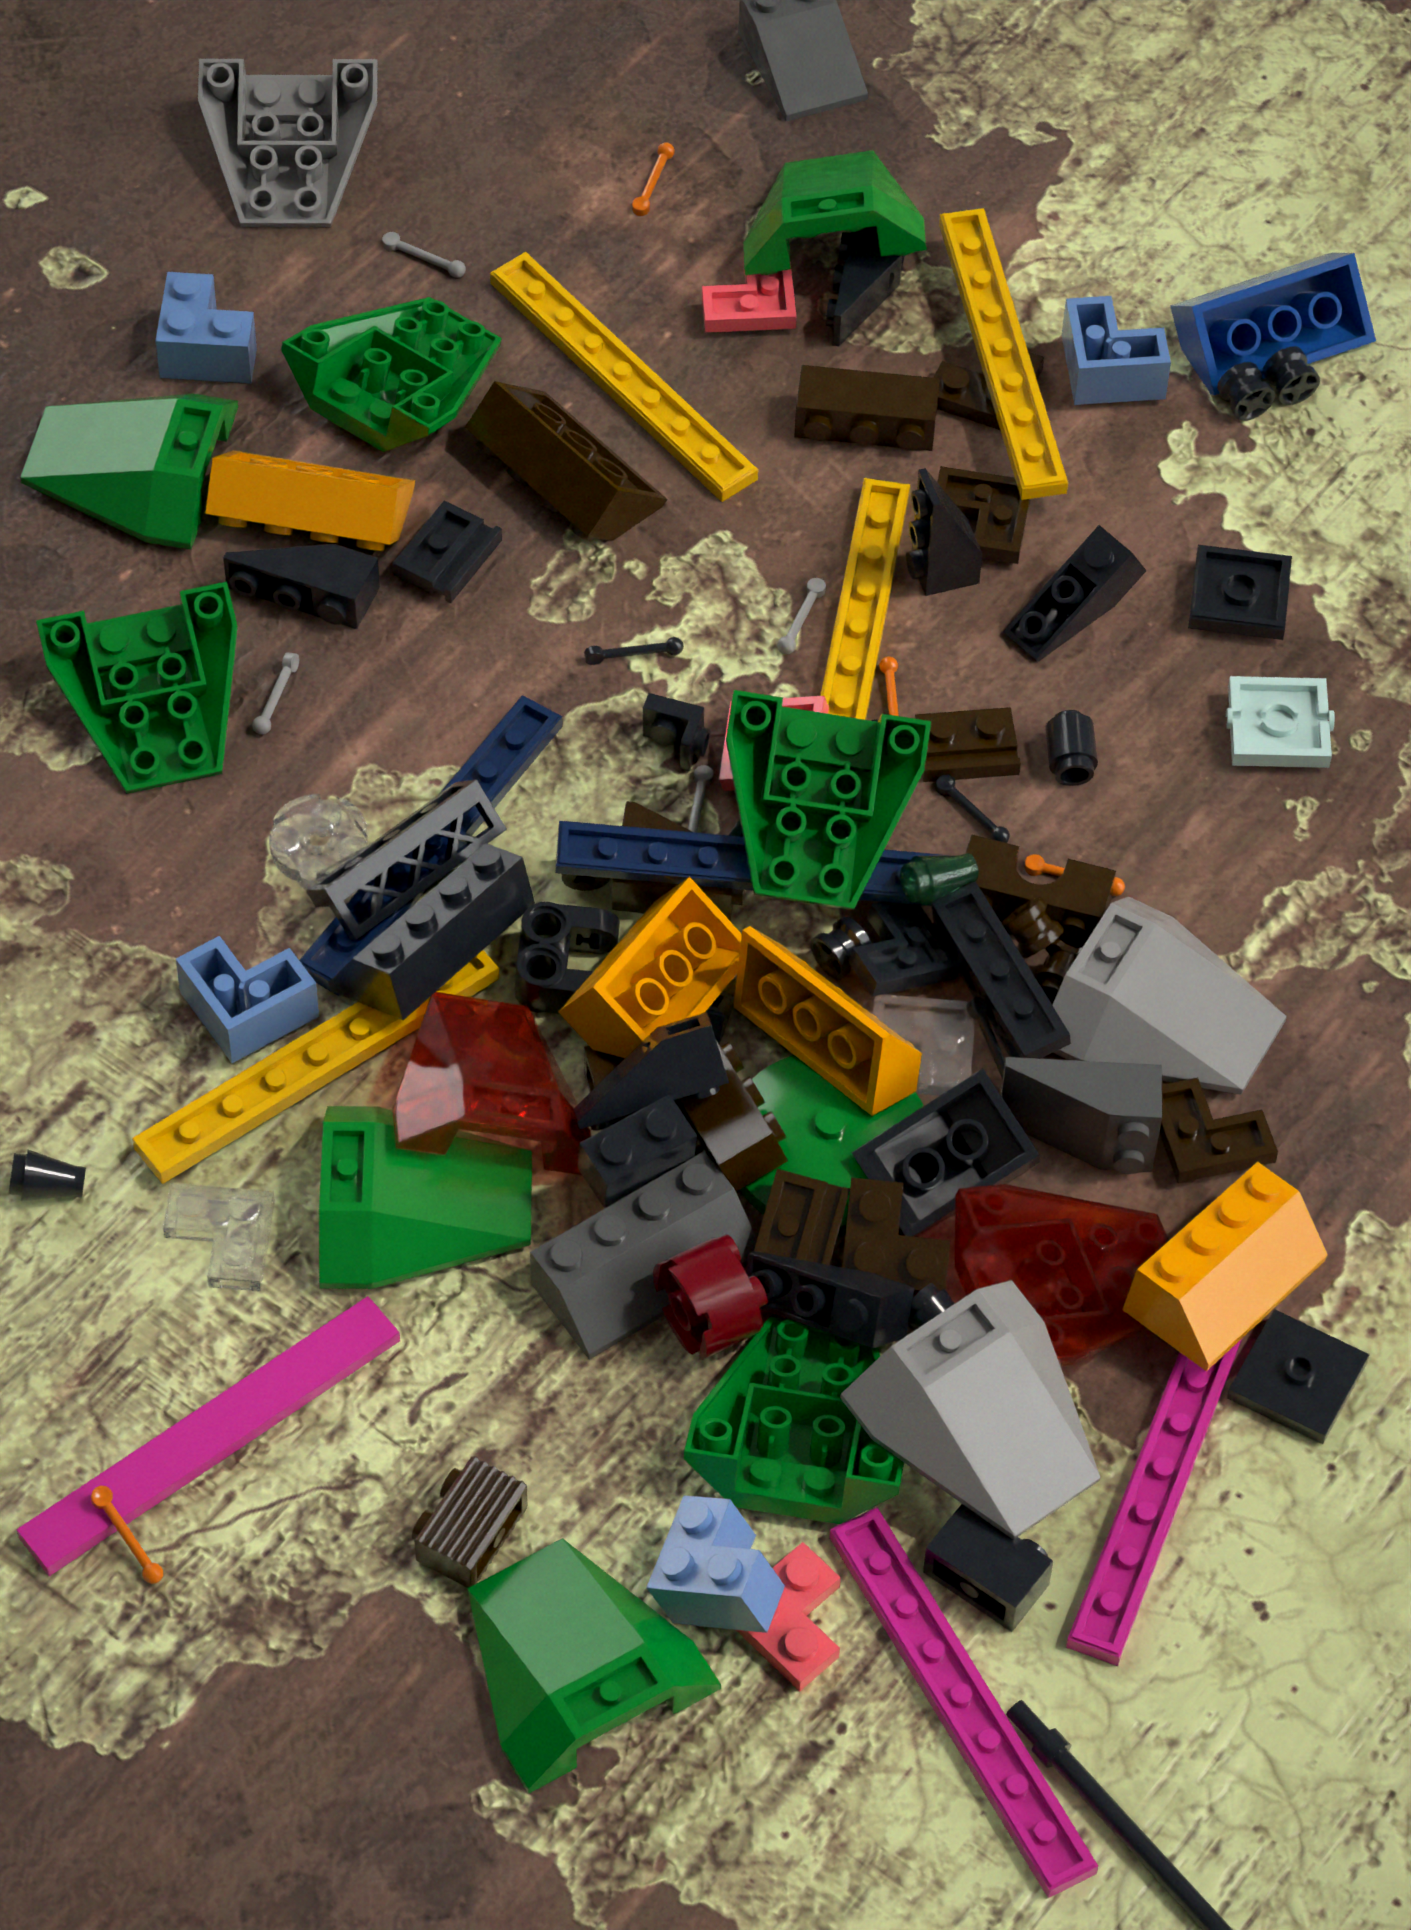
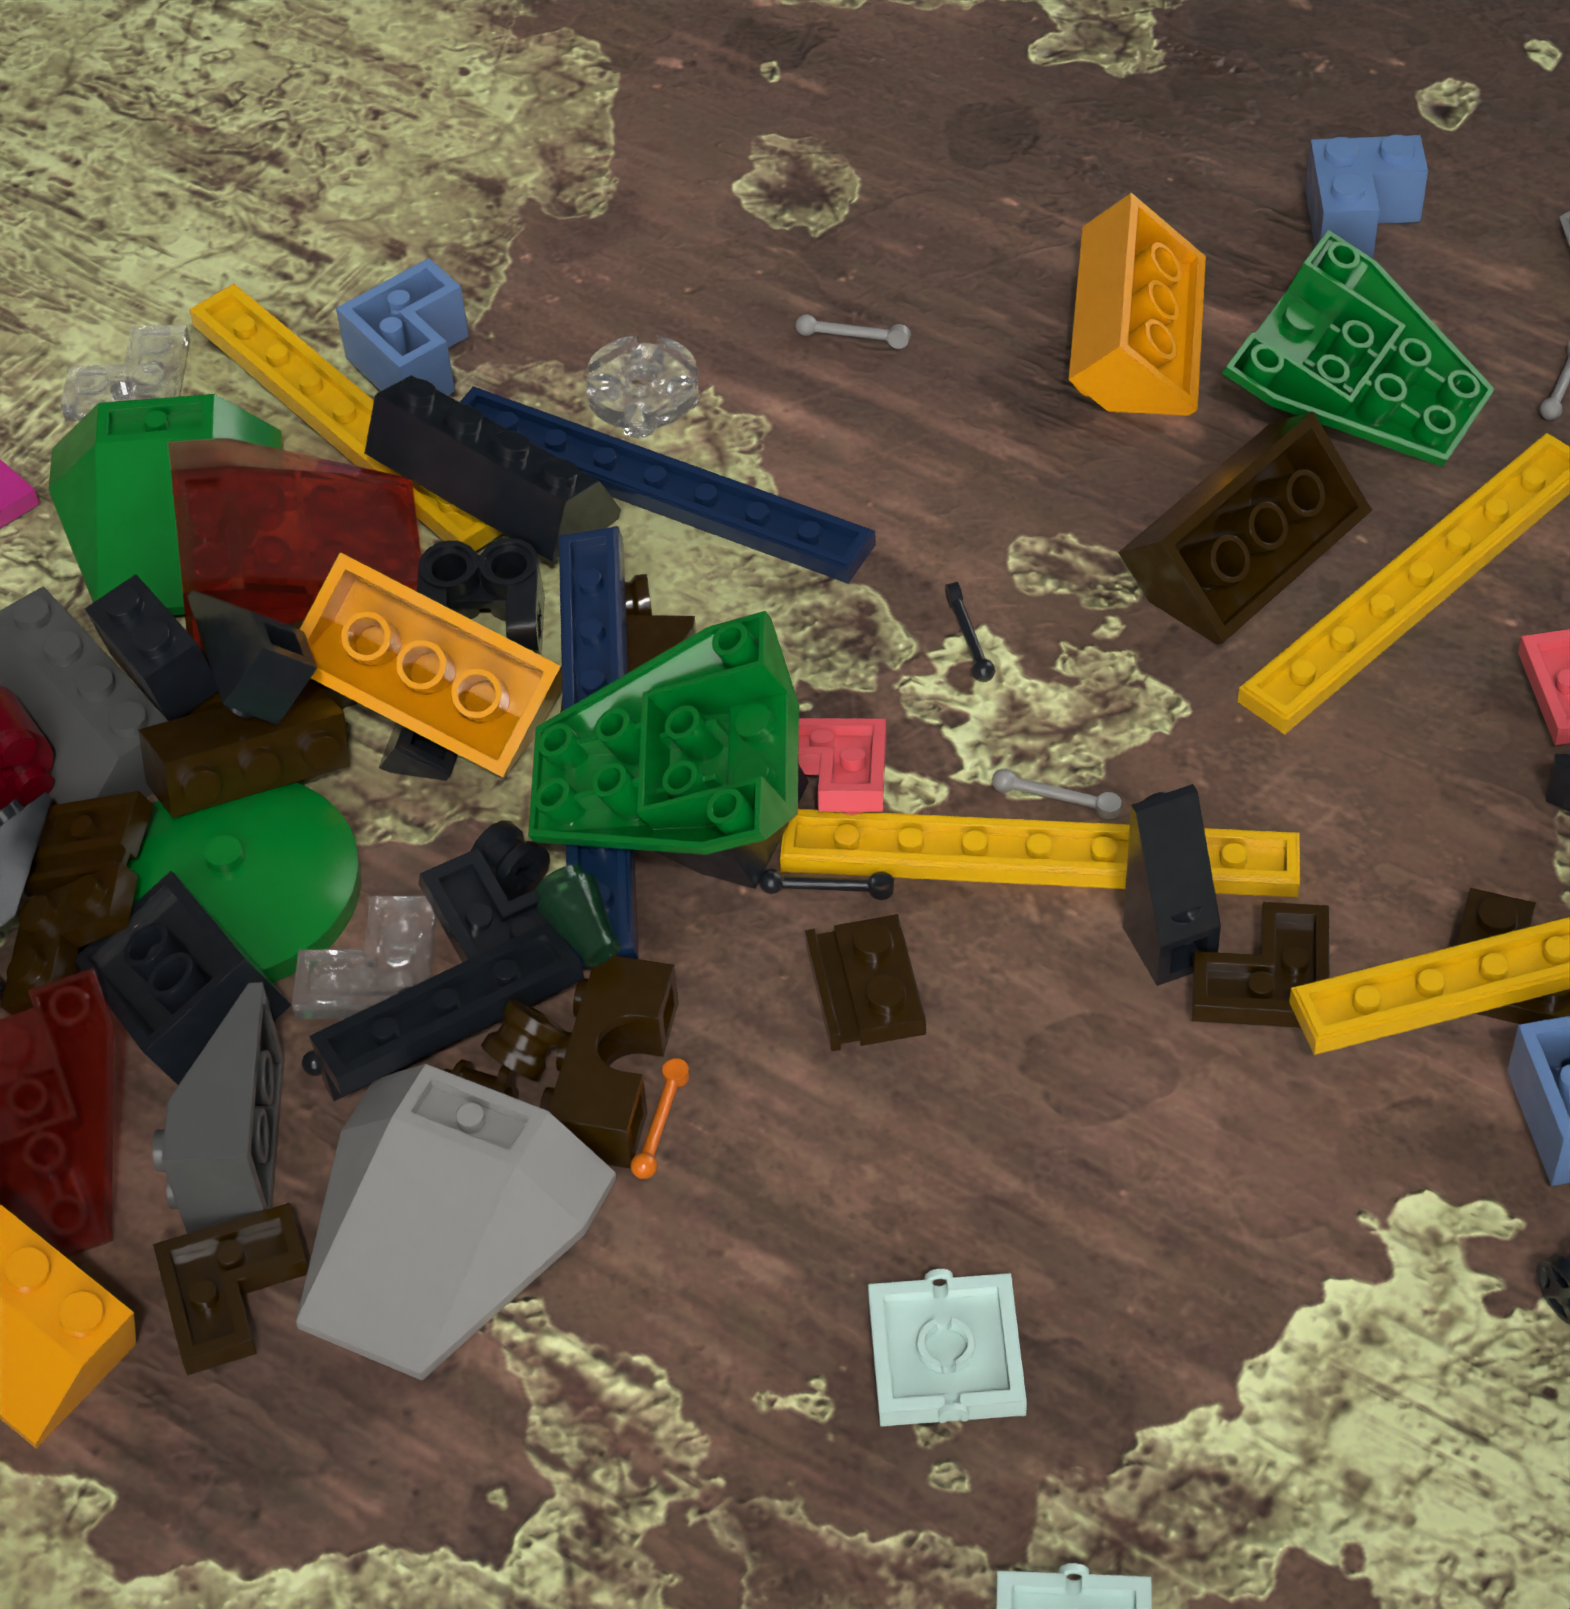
camera: 90 degrees right, 5 degrees down
black cone [8,1150,86,1201] -> none
green wedge [20,393,239,550] -> none
green wedge [36,582,238,794] -> none
black slope [223,544,380,629] -> none
black fence [306,780,507,940] -> none
black plate [392,500,502,603] -> none
black bracket [643,693,711,771] -> none
light orange slope [733,926,922,1116] -> none
dark brown brick [794,365,940,451] -> none
orange hinge [879,656,899,716] -> none
black hinge [936,775,1010,843] -> none
black slope [1003,525,1146,662] -> none
black brick [1045,710,1098,786] -> none
black plate [1188,544,1292,640] -> none

